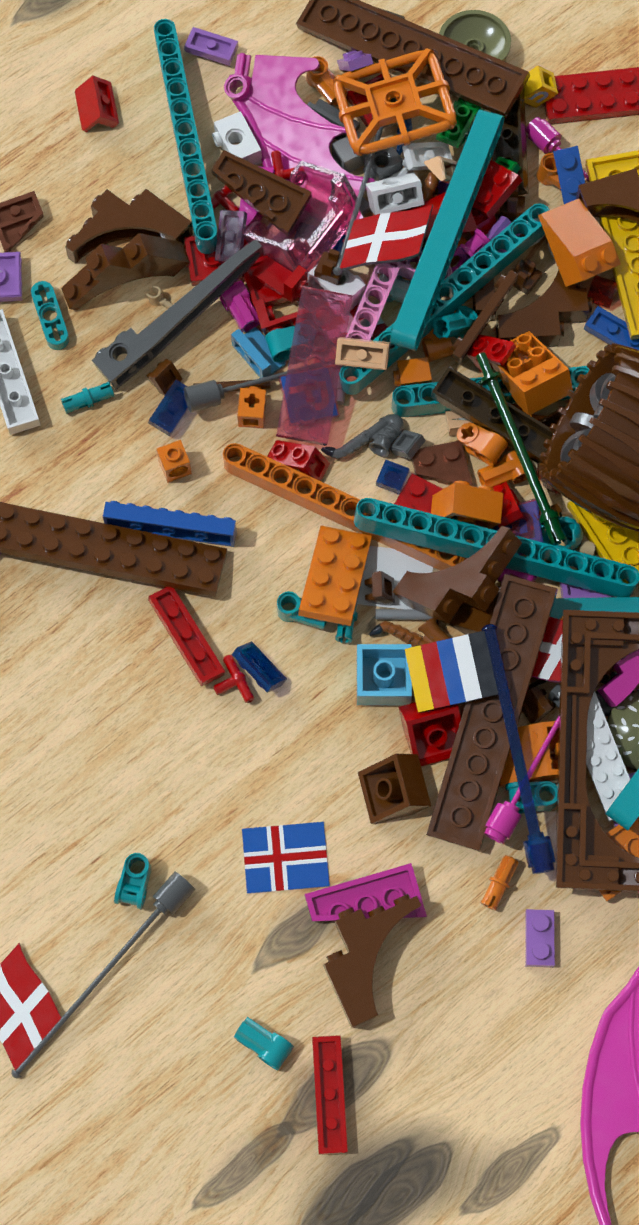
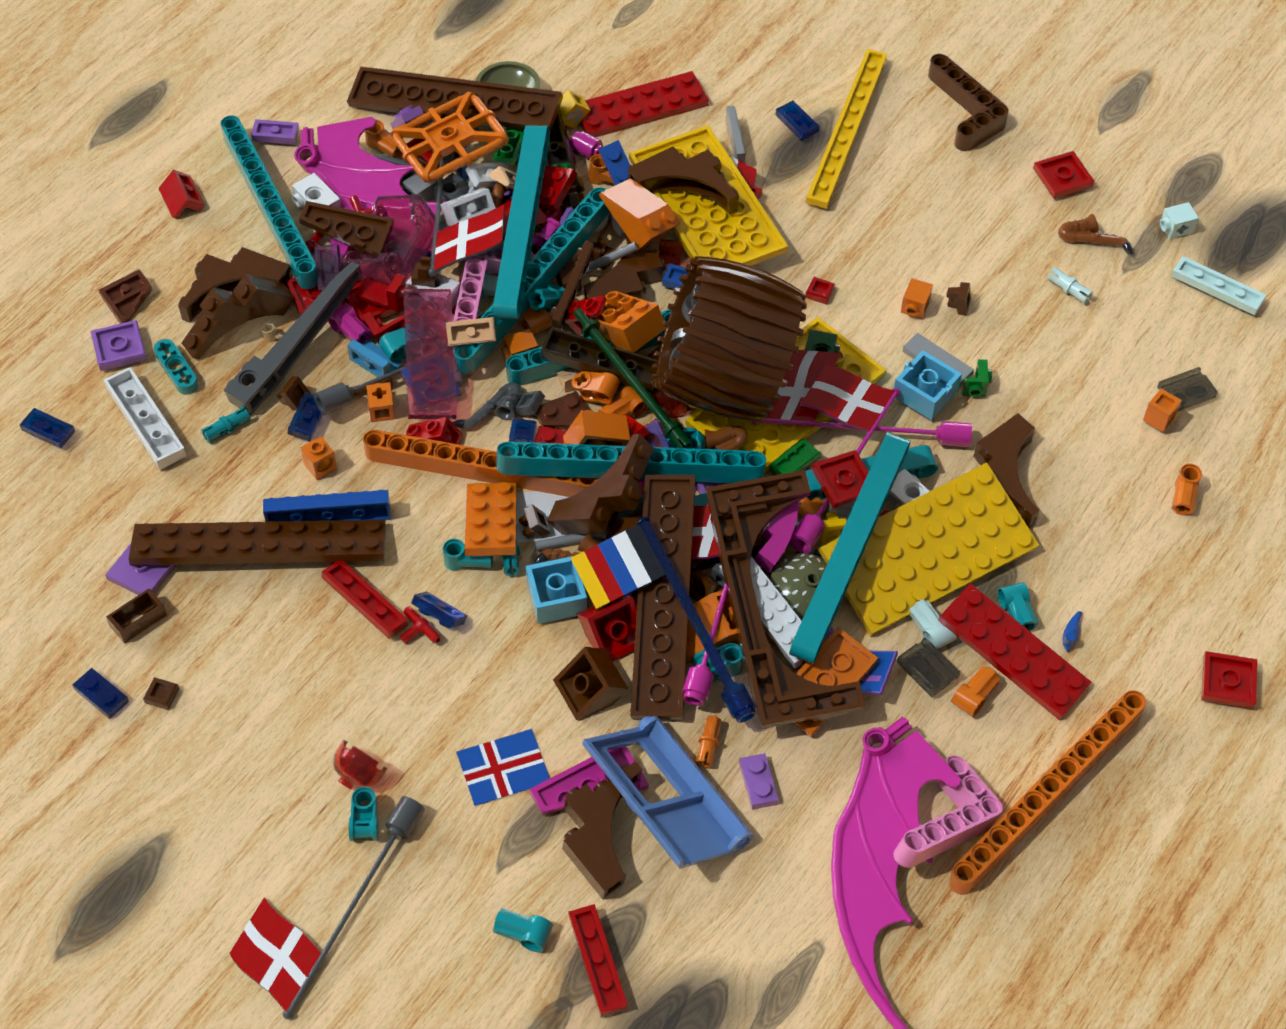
camera: 15 degrees left, 15 degrees down
none -> clear red cylinder [333,739,388,790]
none -> medium blue piece [583,716,754,869]
none -> light grey bar [585,242,639,274]
none -> dark orange piece [705,425,748,450]

